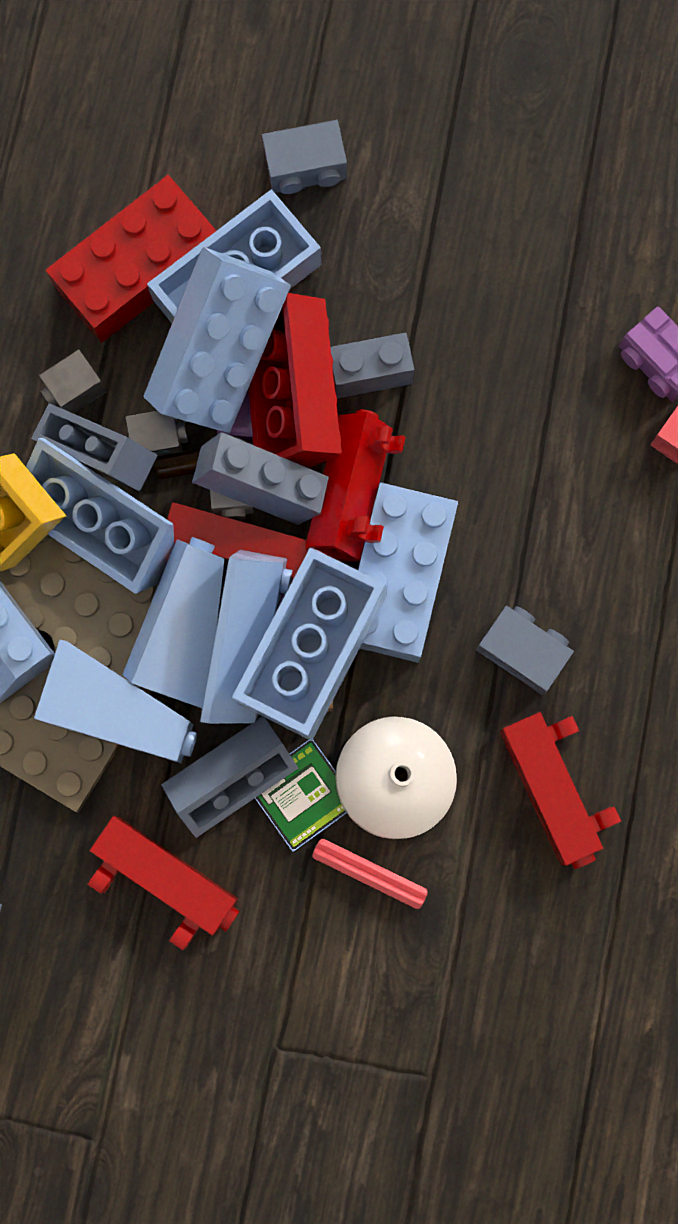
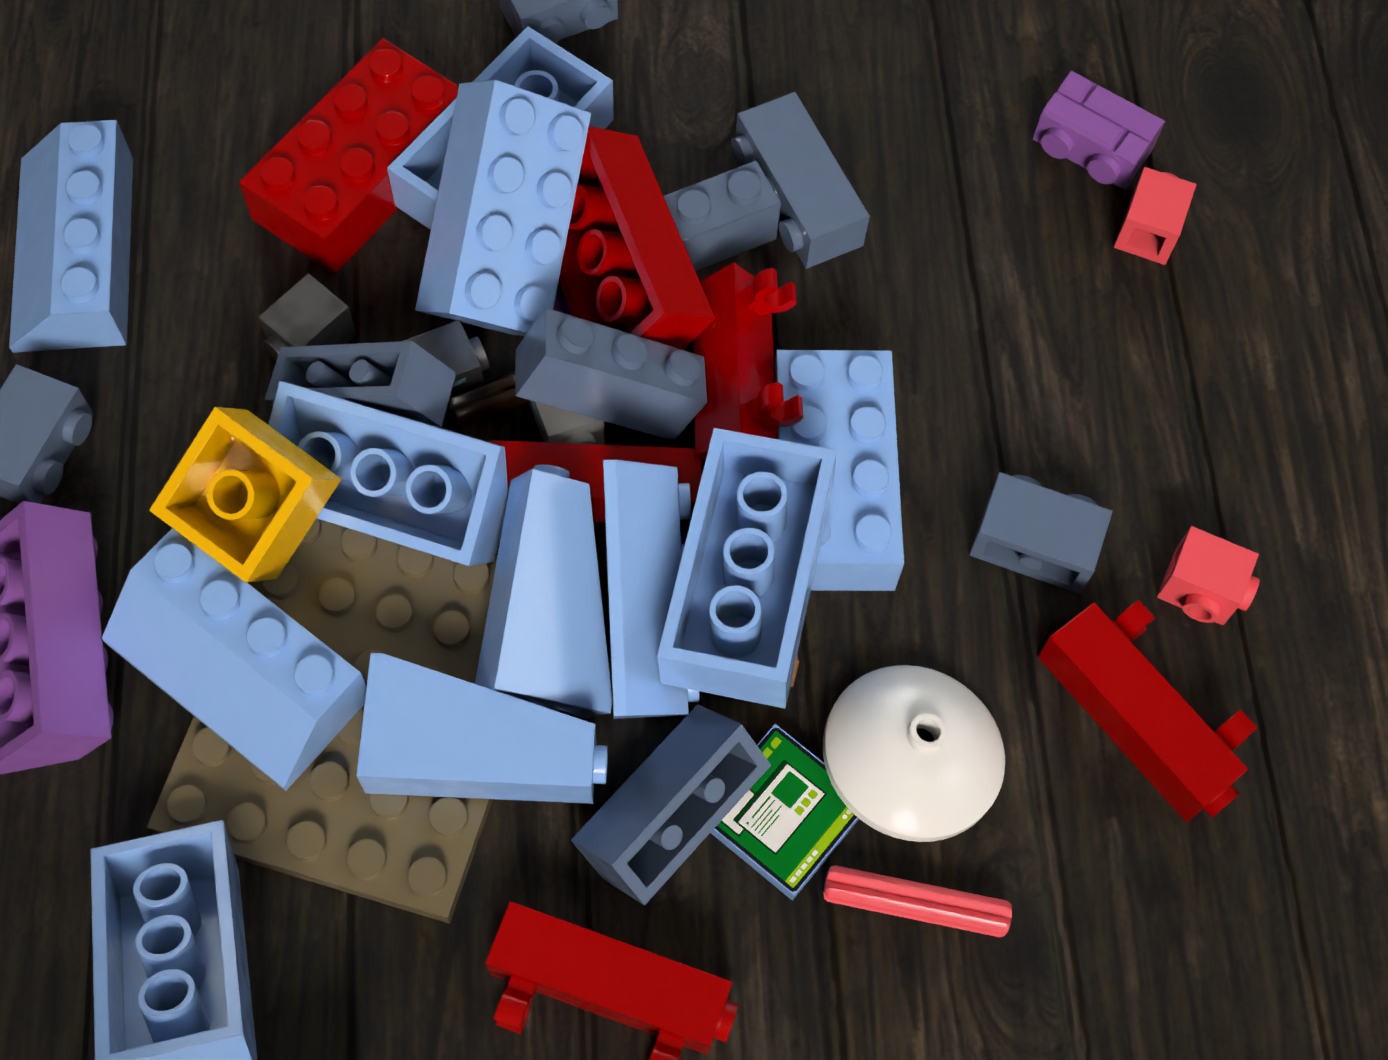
camera: 20 degrees left, 15 degrees down
none -> sand blue brick [731,92,870,269]
none -> coral brick [1157,526,1260,625]

